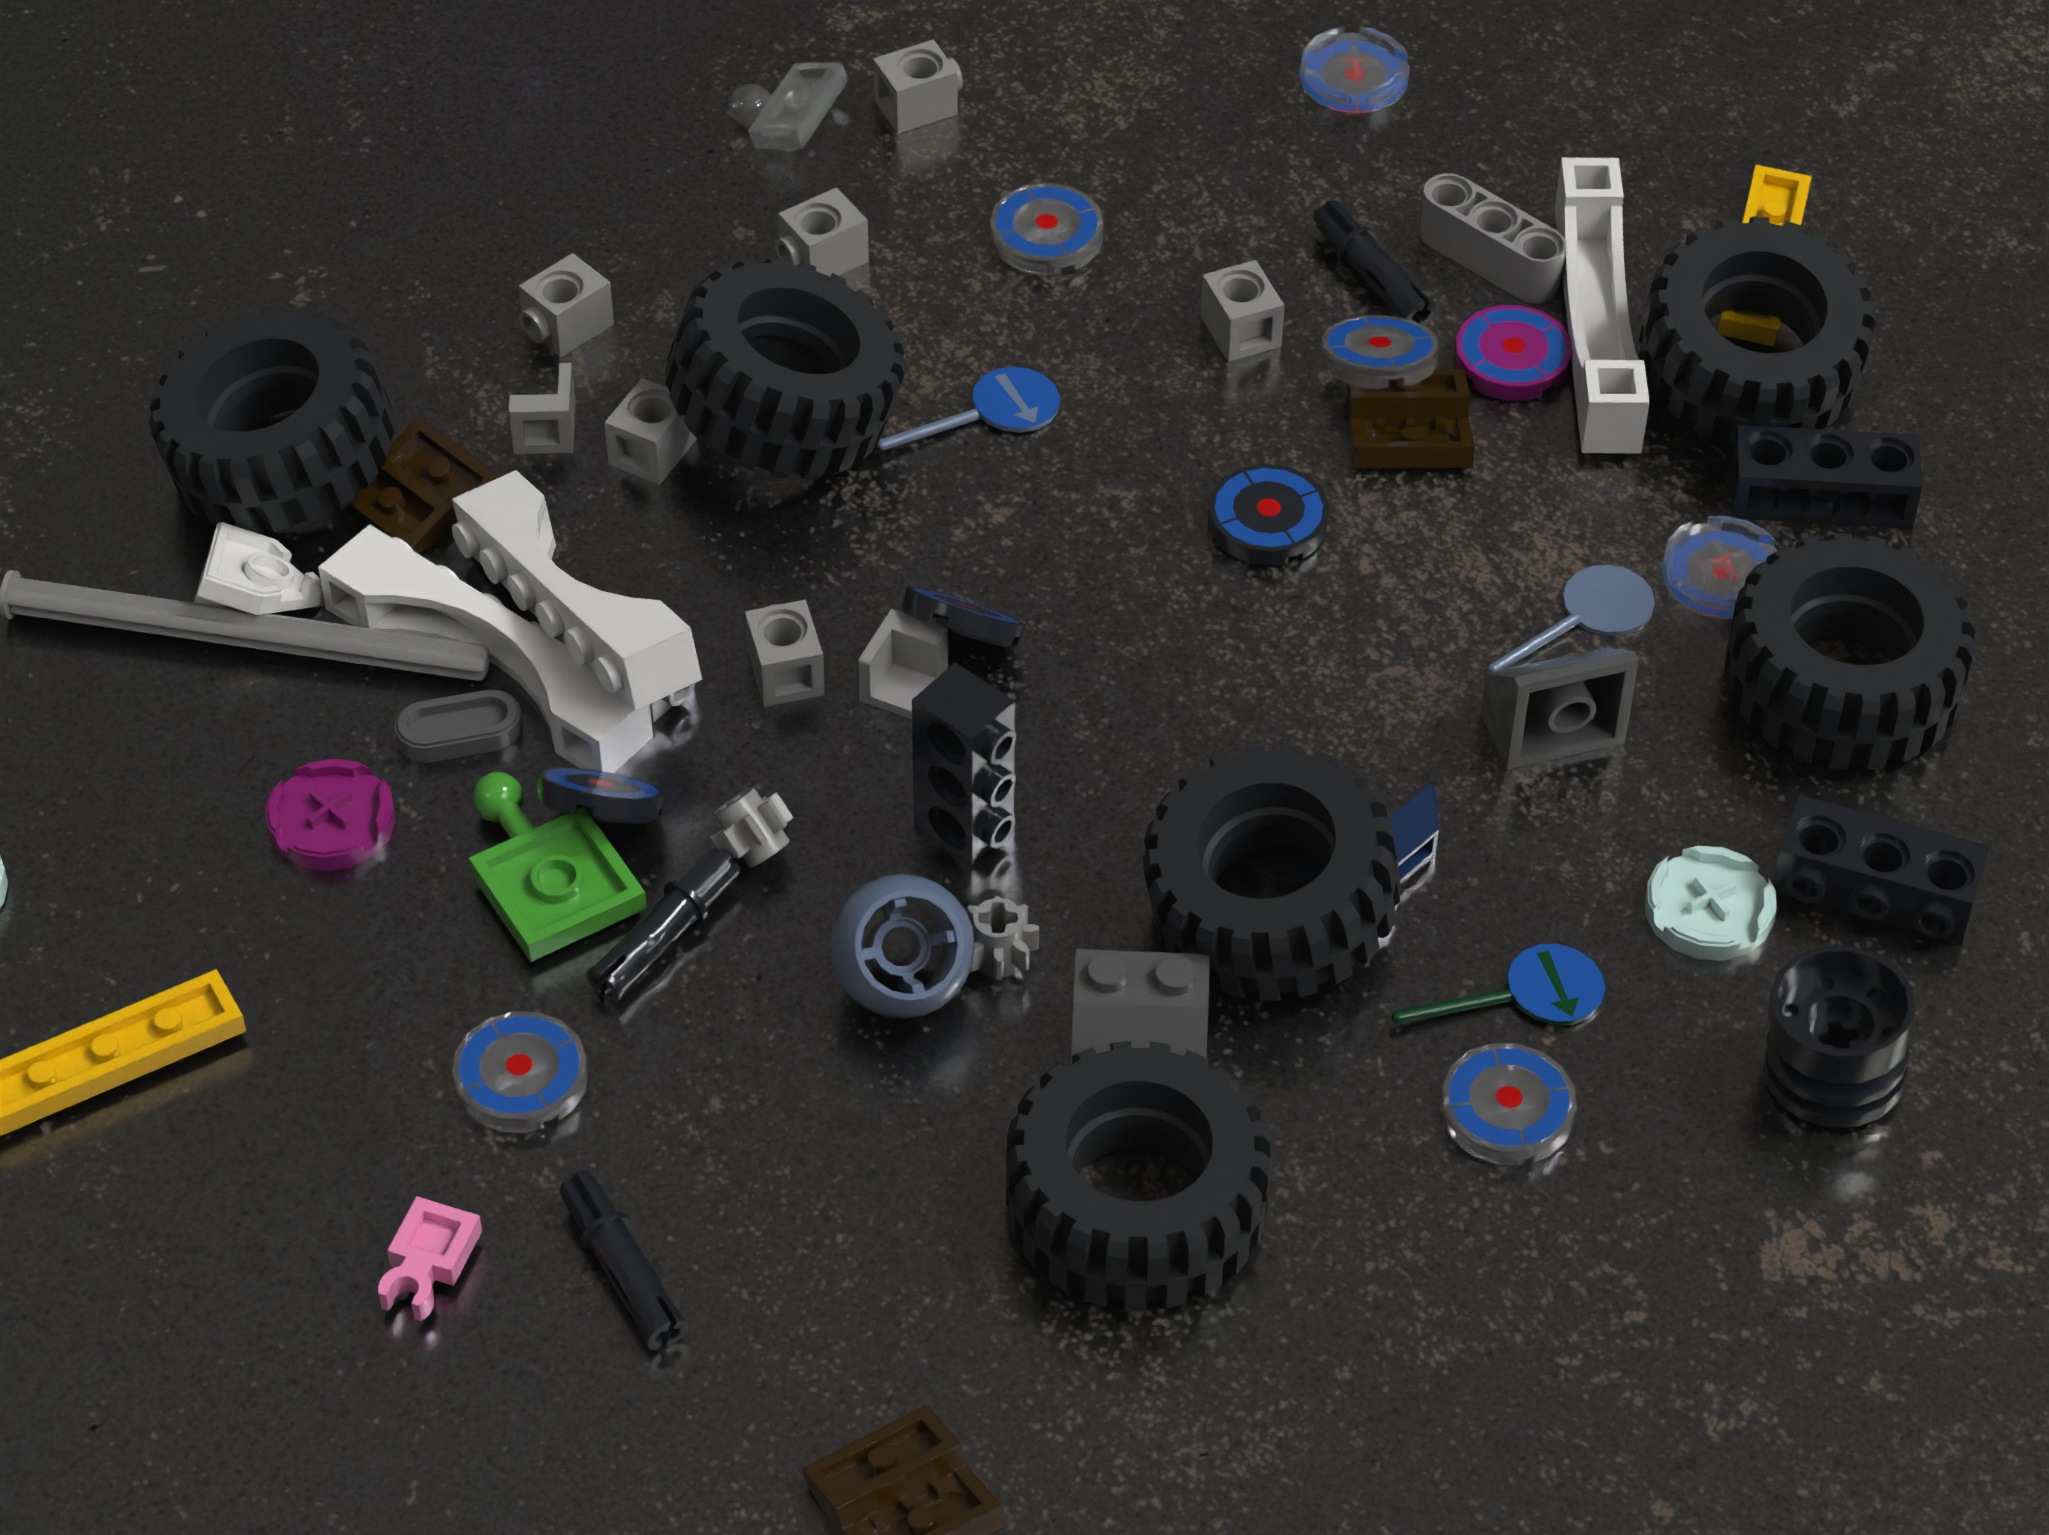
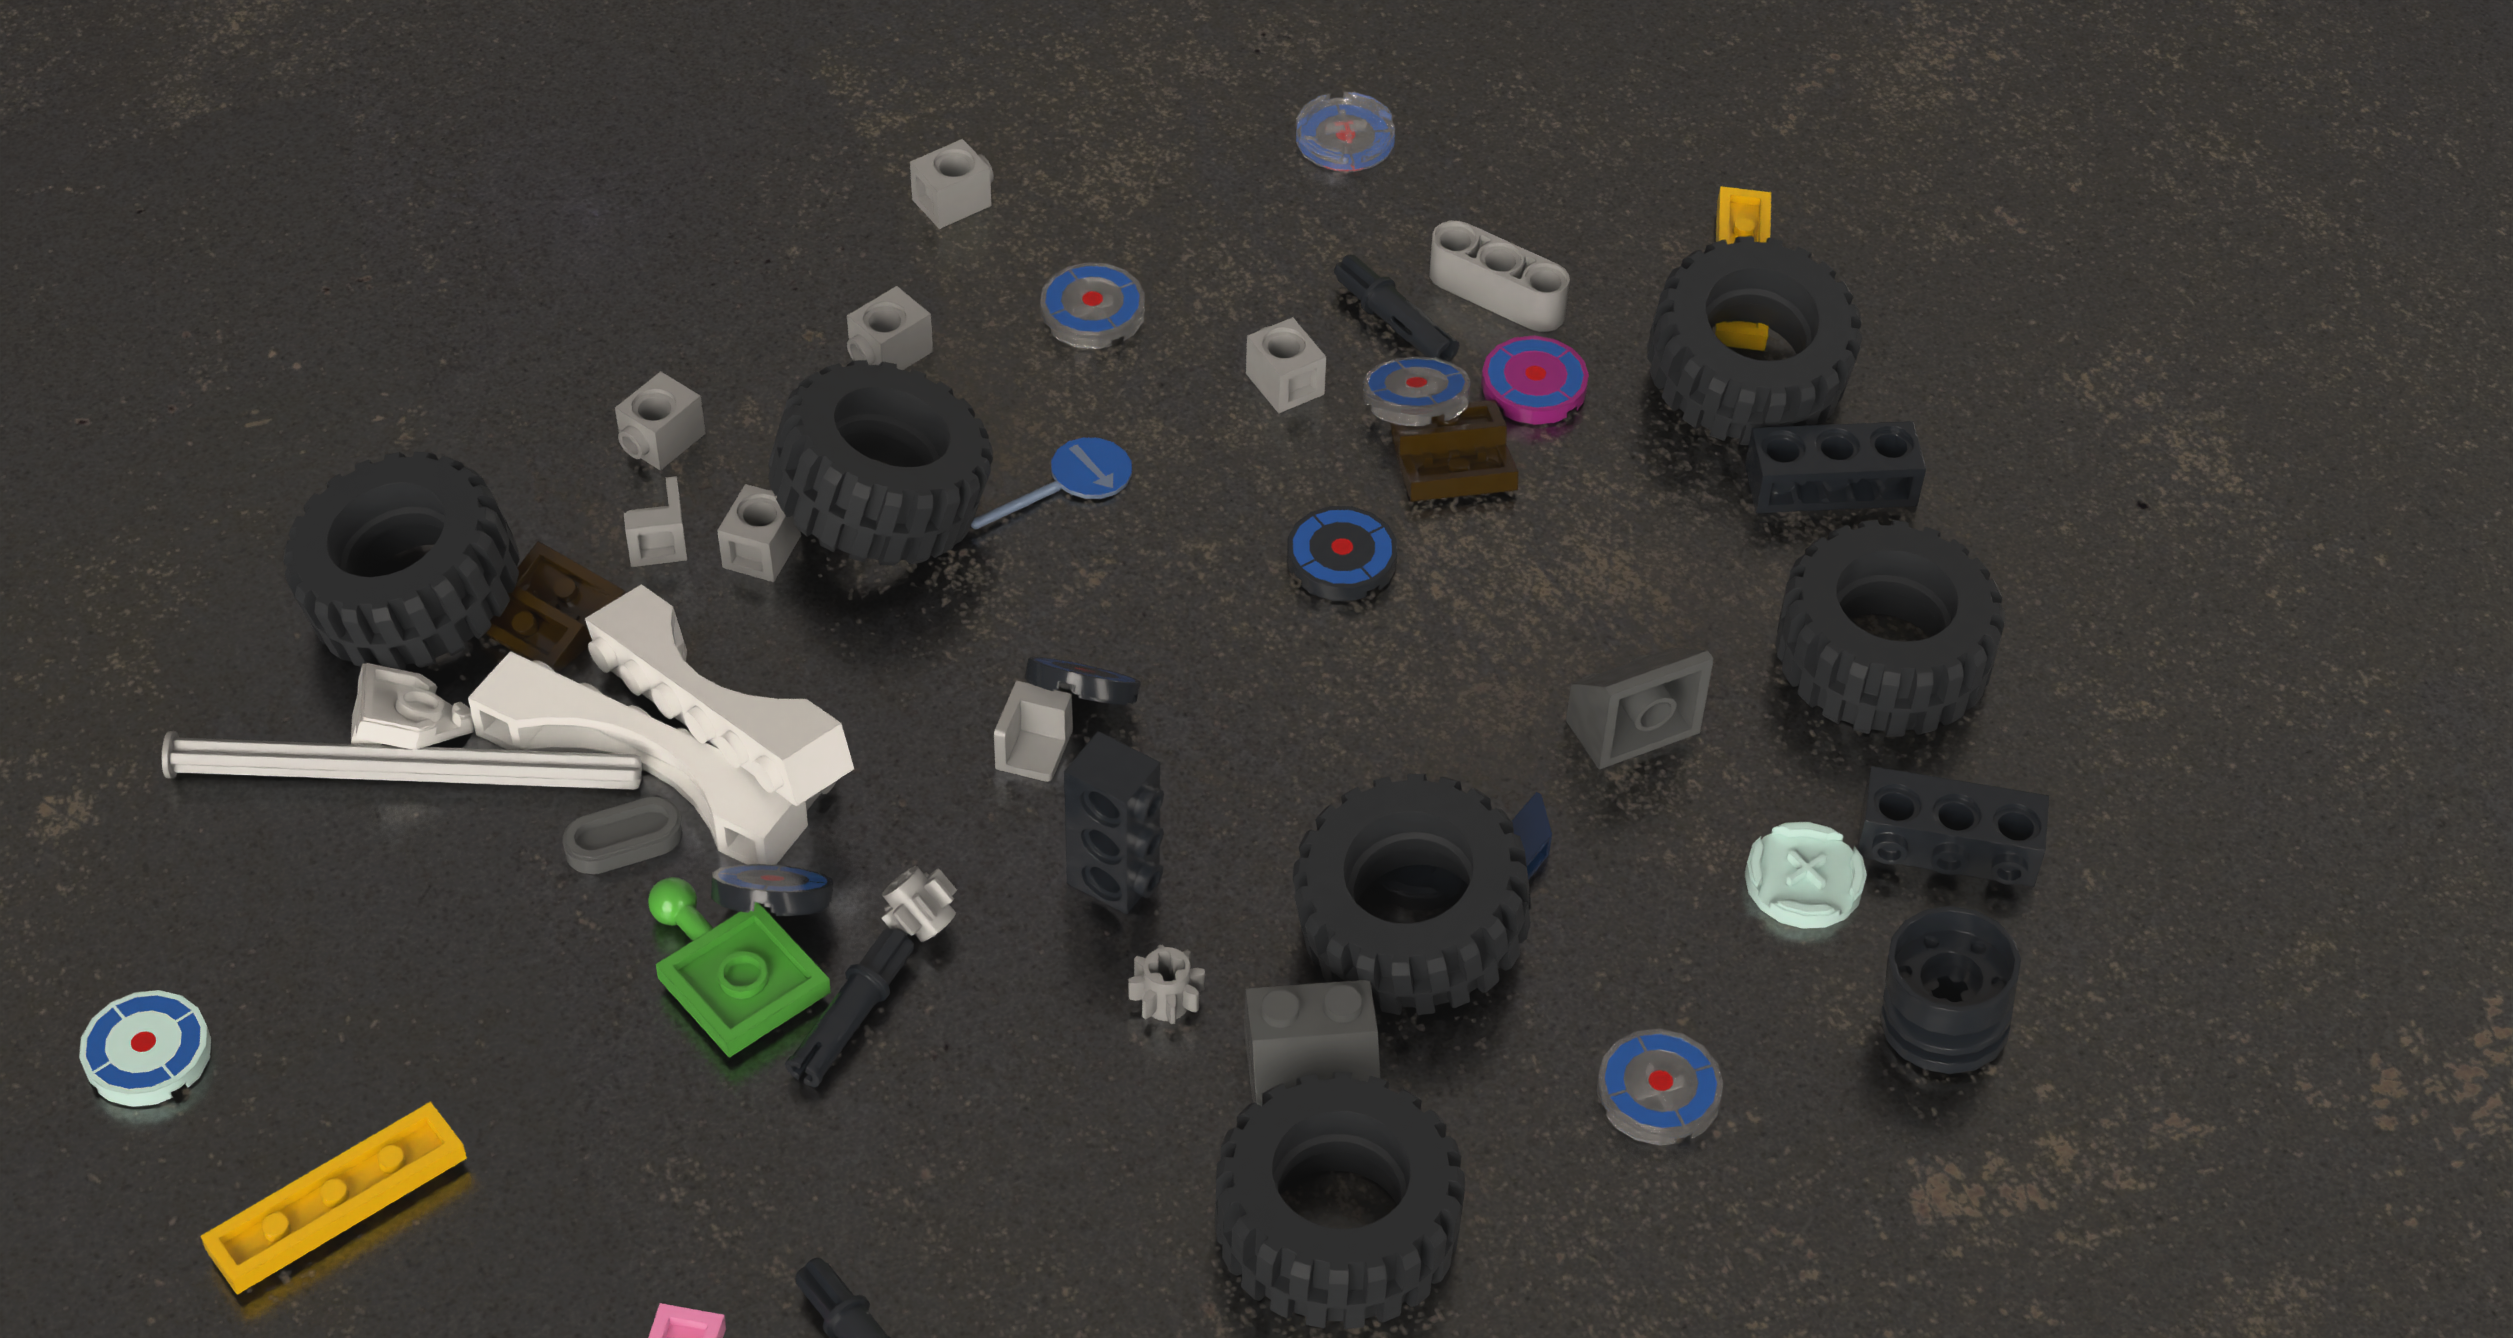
camera: 10 degrees left, 0 degrees up
magenta tile [265,758,396,872] -> none
tile [452,1011,588,1133] -> none
clear plate [729,62,849,151] -> none
light grey brick [745,600,825,707] -> none
sand blue wheel [830,873,975,1019] -> none
blue piece [1391,944,1606,1025] -> none
sand blue piece [1486,565,1655,673] -> none
white arch [1555,158,1649,453] -> none
clear tile [1661,515,1778,619] -> none

